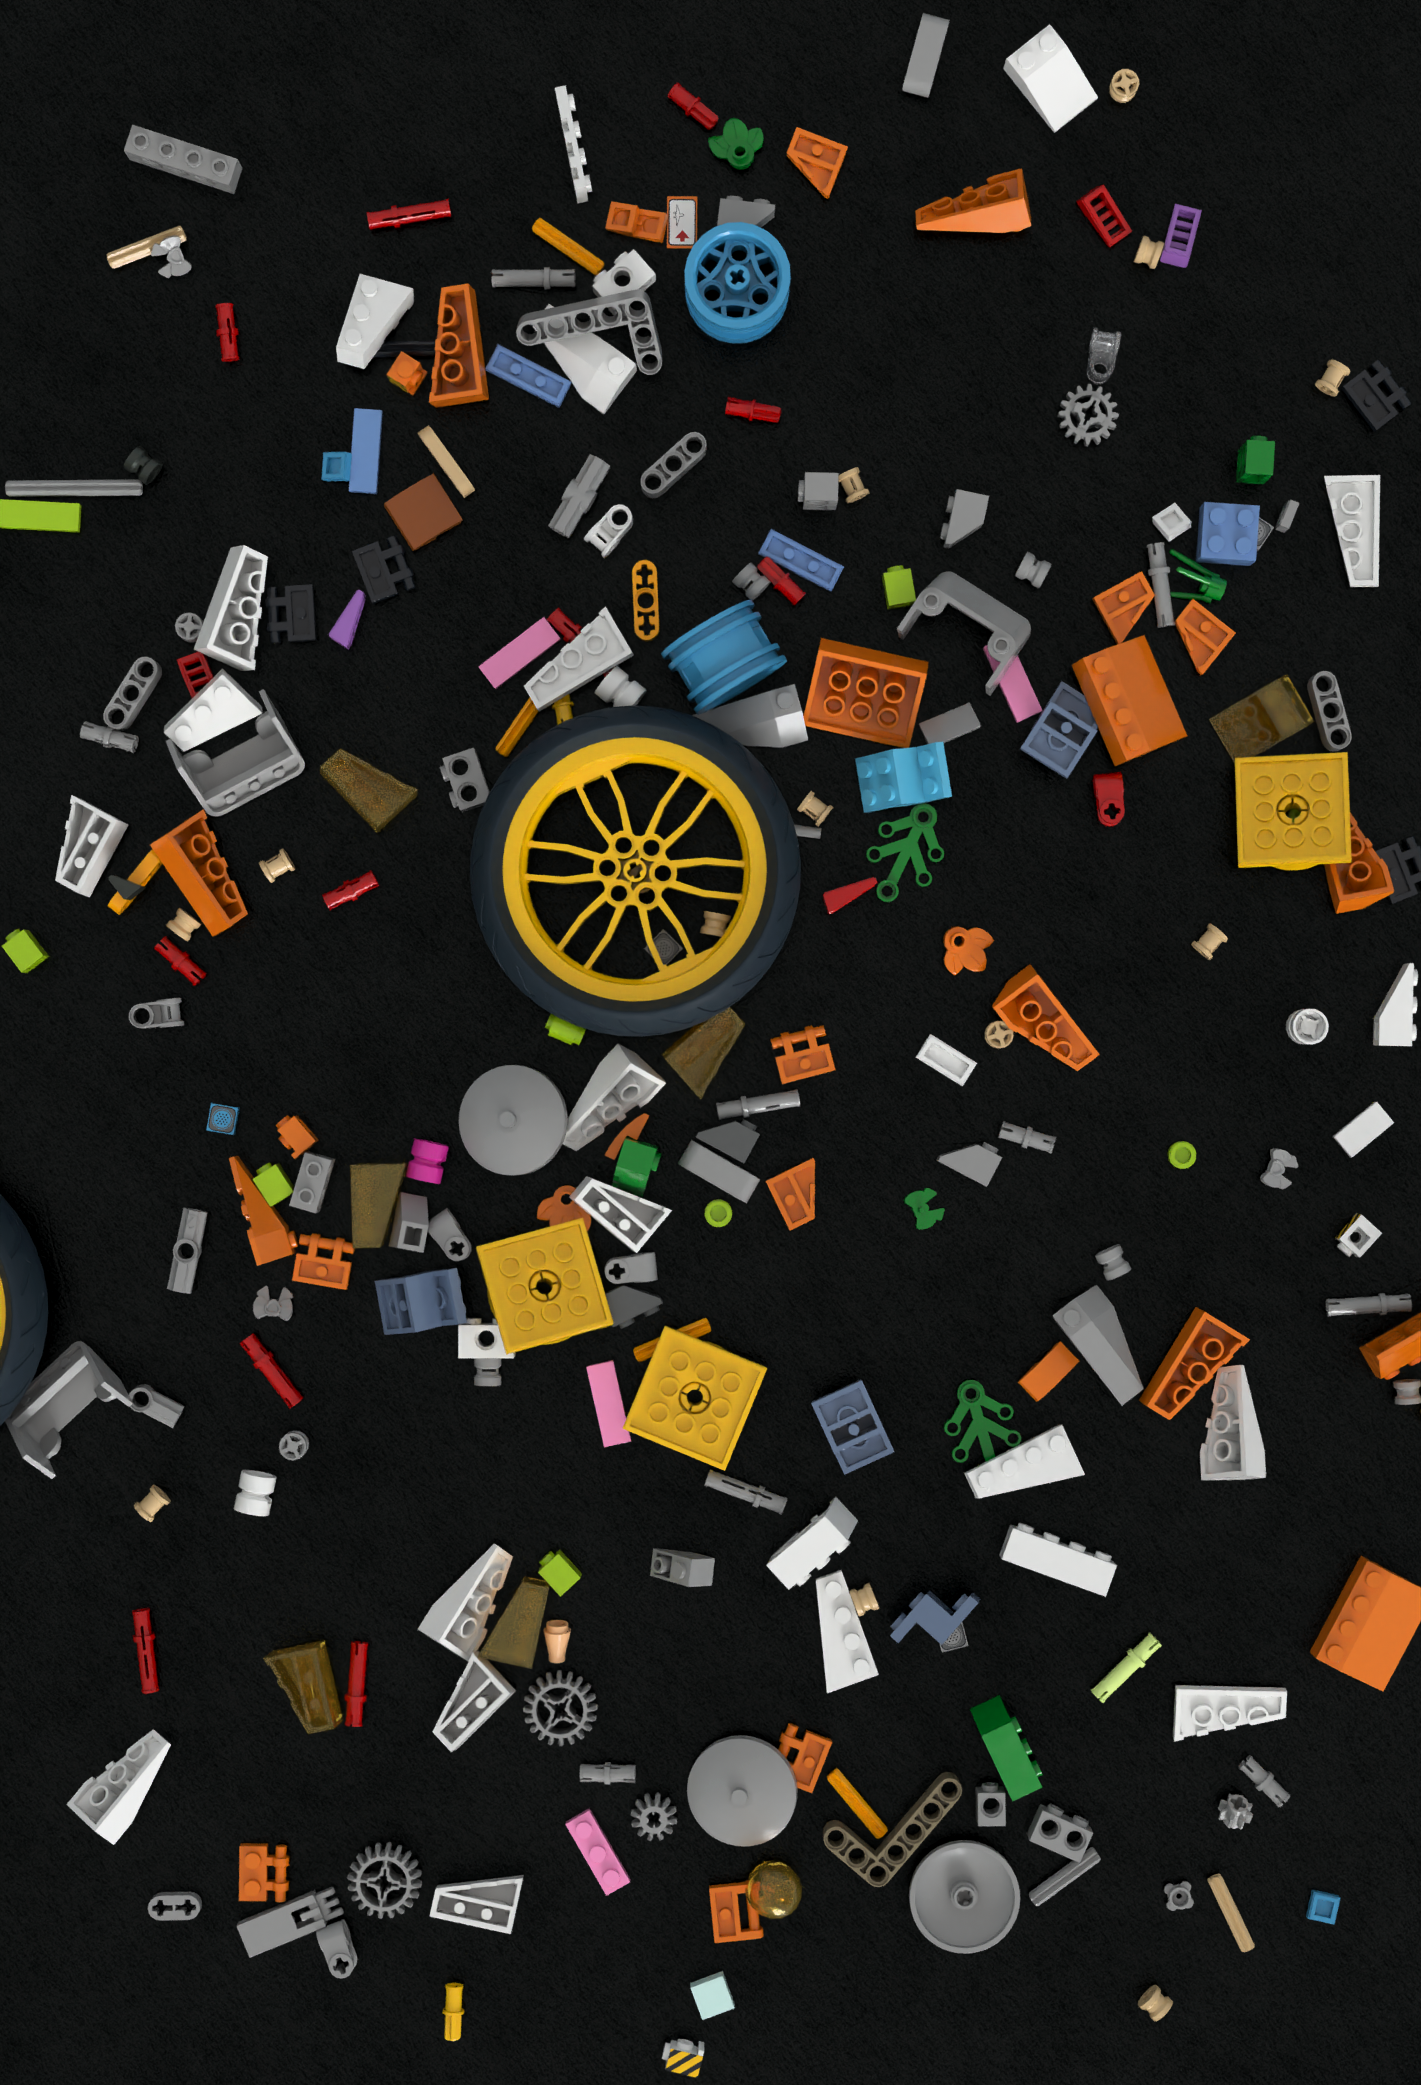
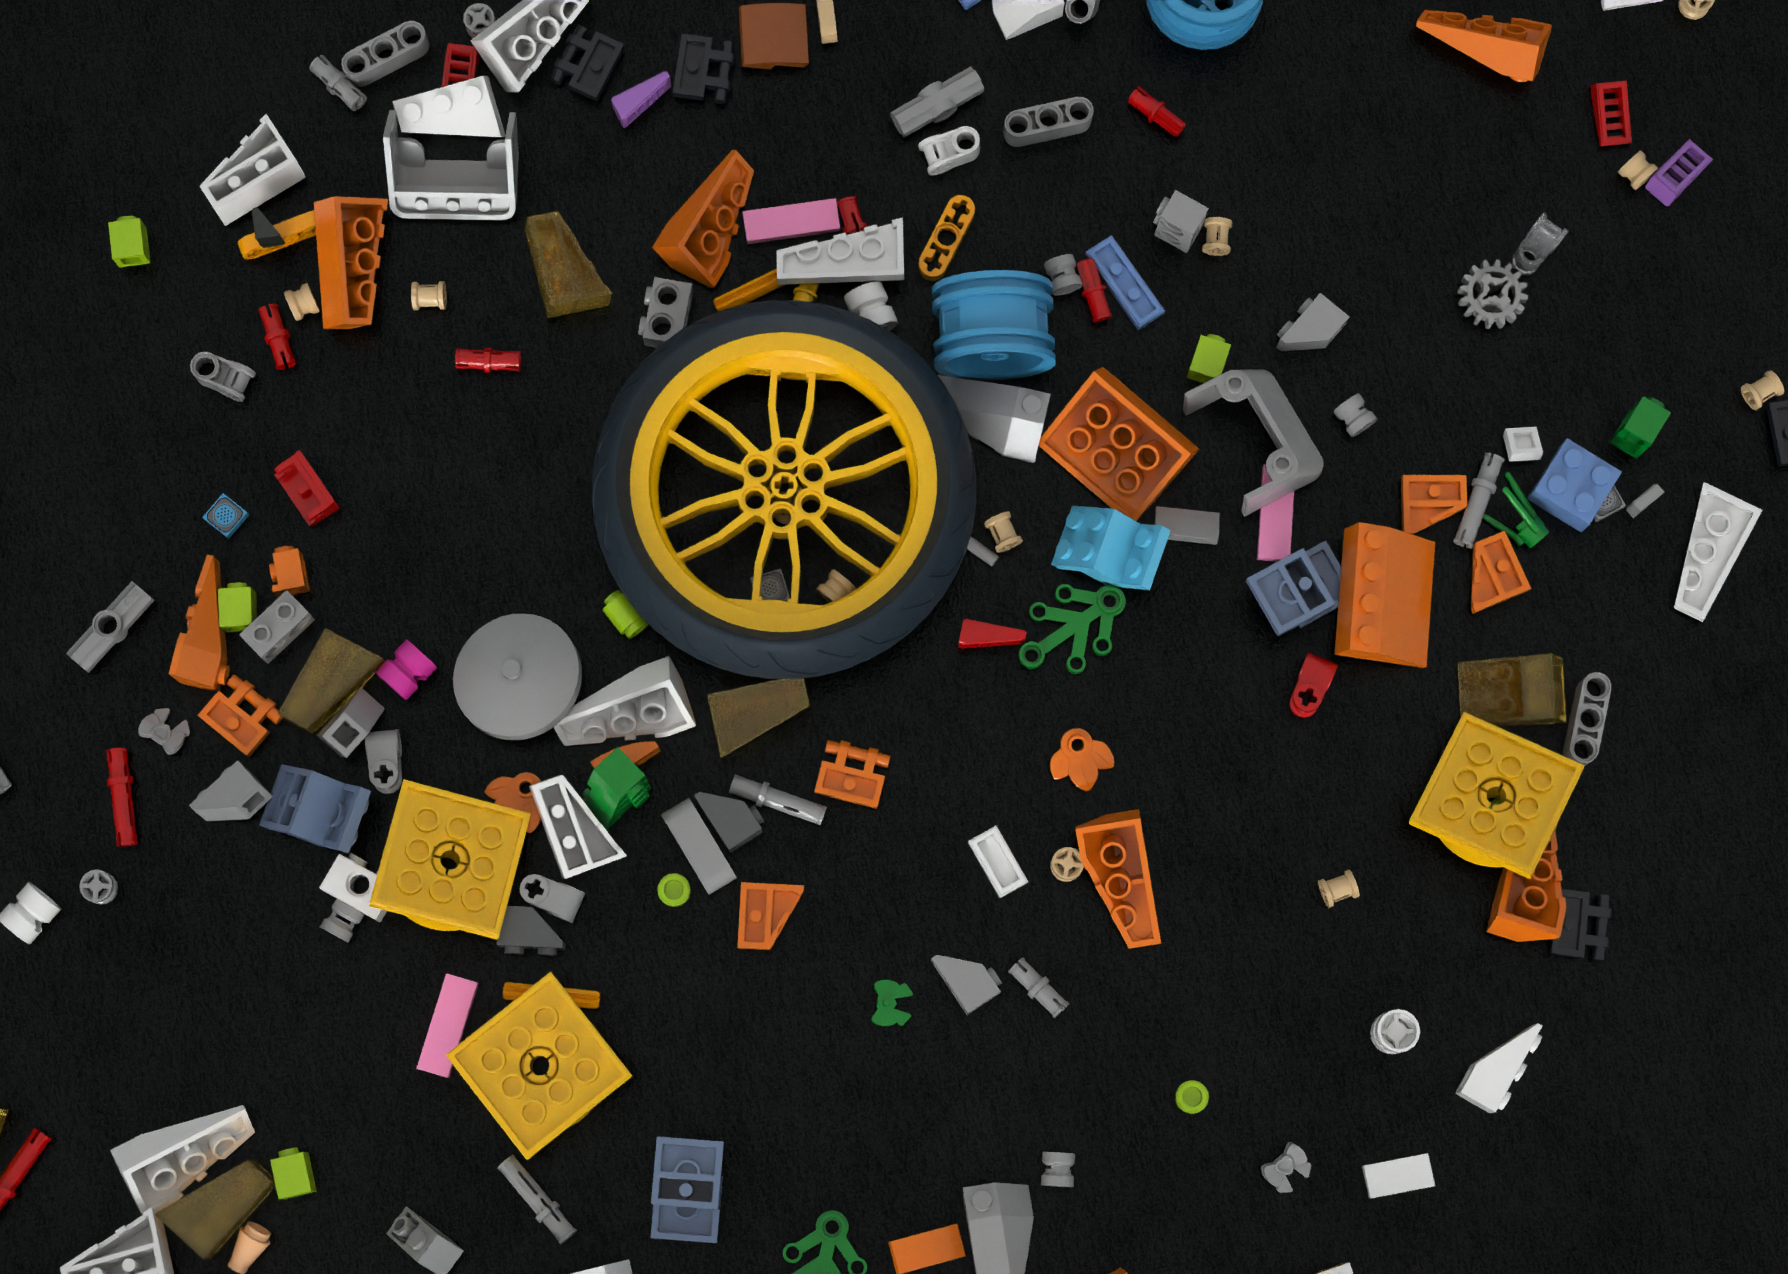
camera: 30 degrees right, 10 degrees down
none -> light grey slope [189,760,273,821]
none -> red hinge [274,450,340,528]
none -> orange wedge [652,150,754,288]

